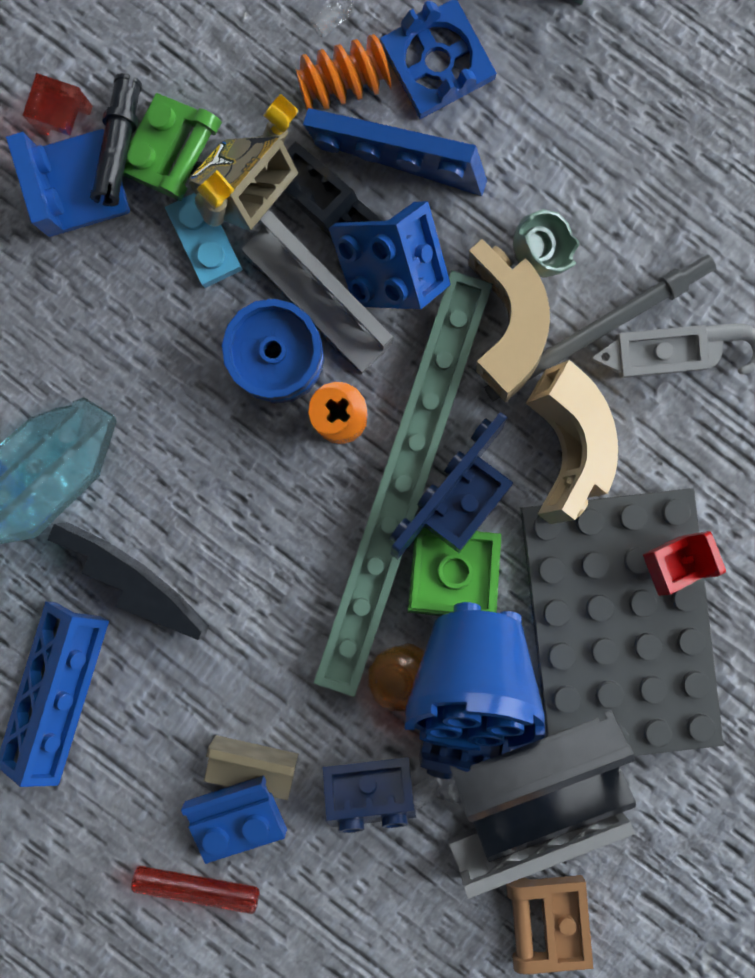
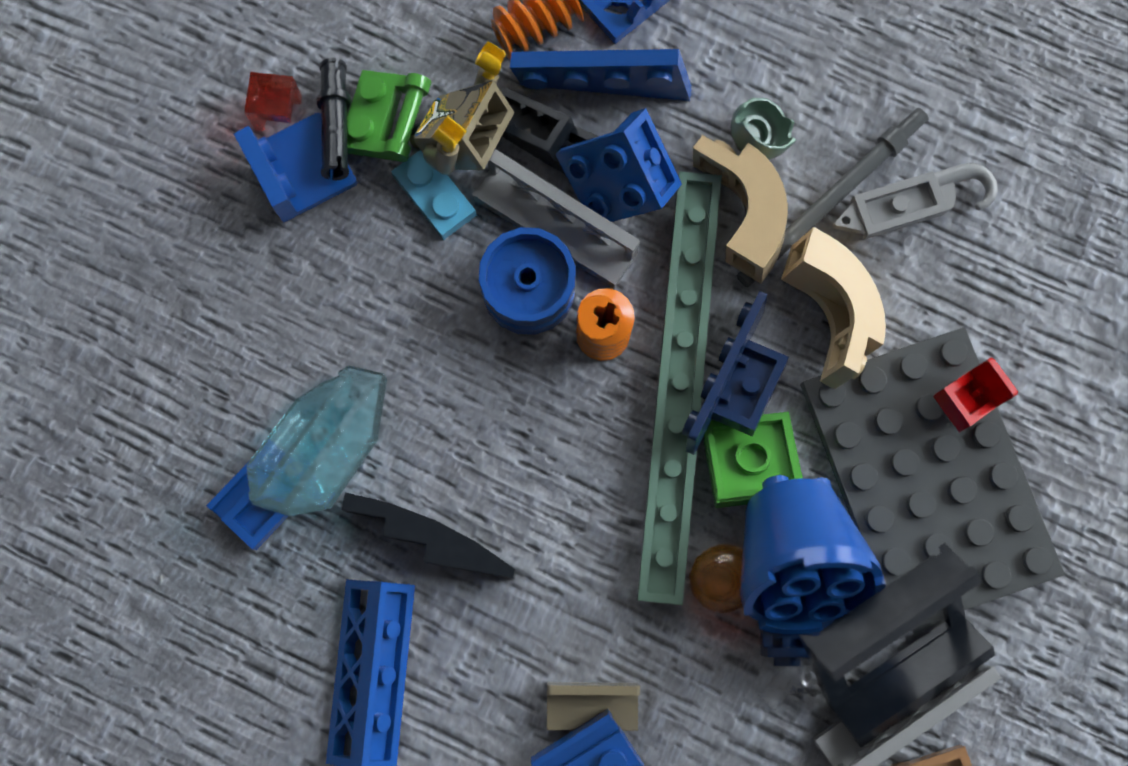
camera: 20 degrees left, 10 degrees down
dark blue bracket [323,757,416,833] -> none

